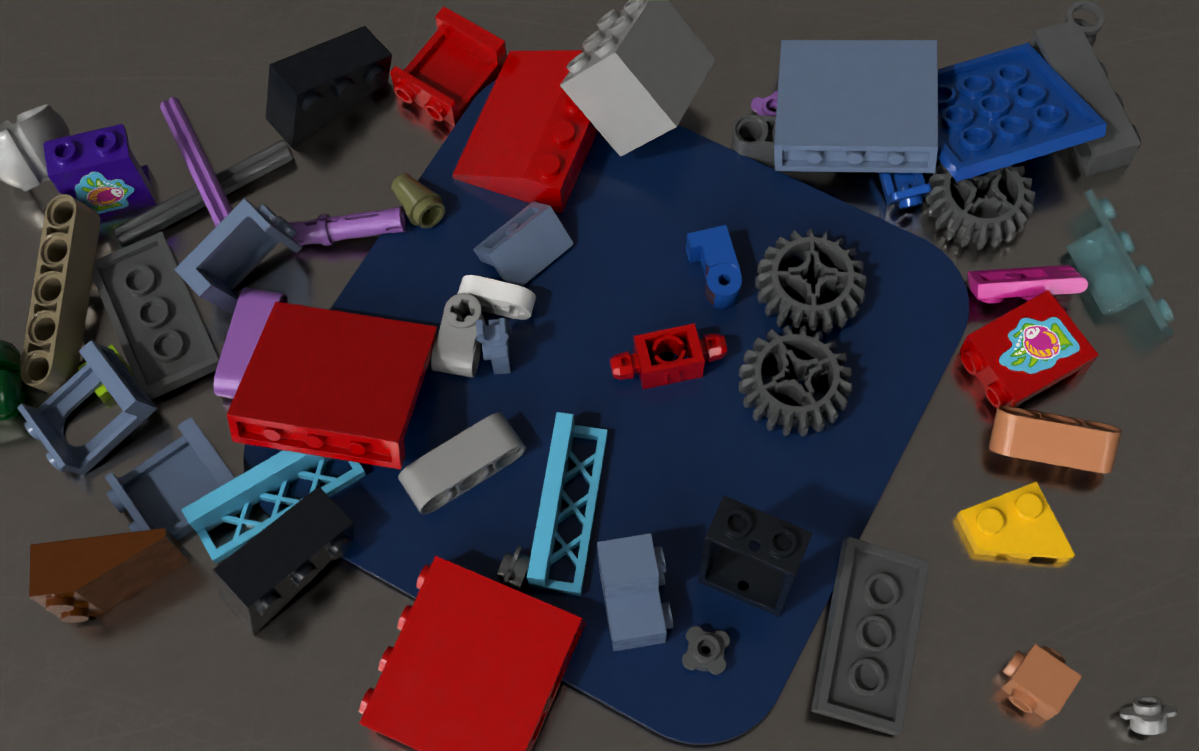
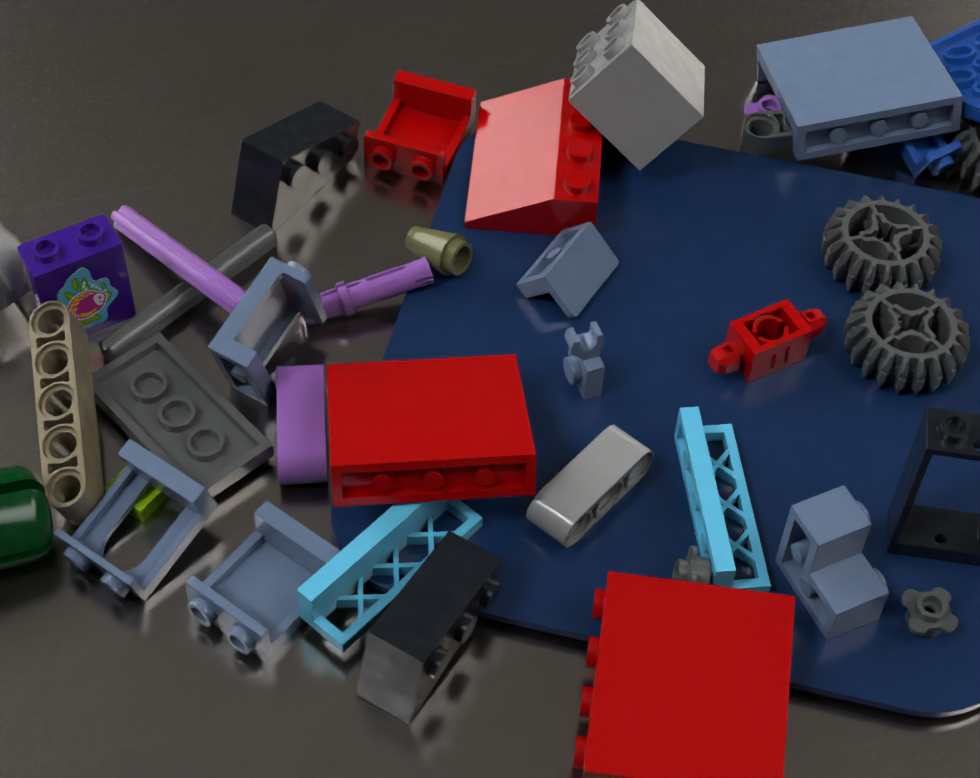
camera: 20 degrees left, 15 degrees down
reddish brown slope [29,528,189,623] -> none
light grey piece [431,293,485,378] -> none
white beam [457,275,536,320] -> none
blue leg [685,225,742,309] -> none

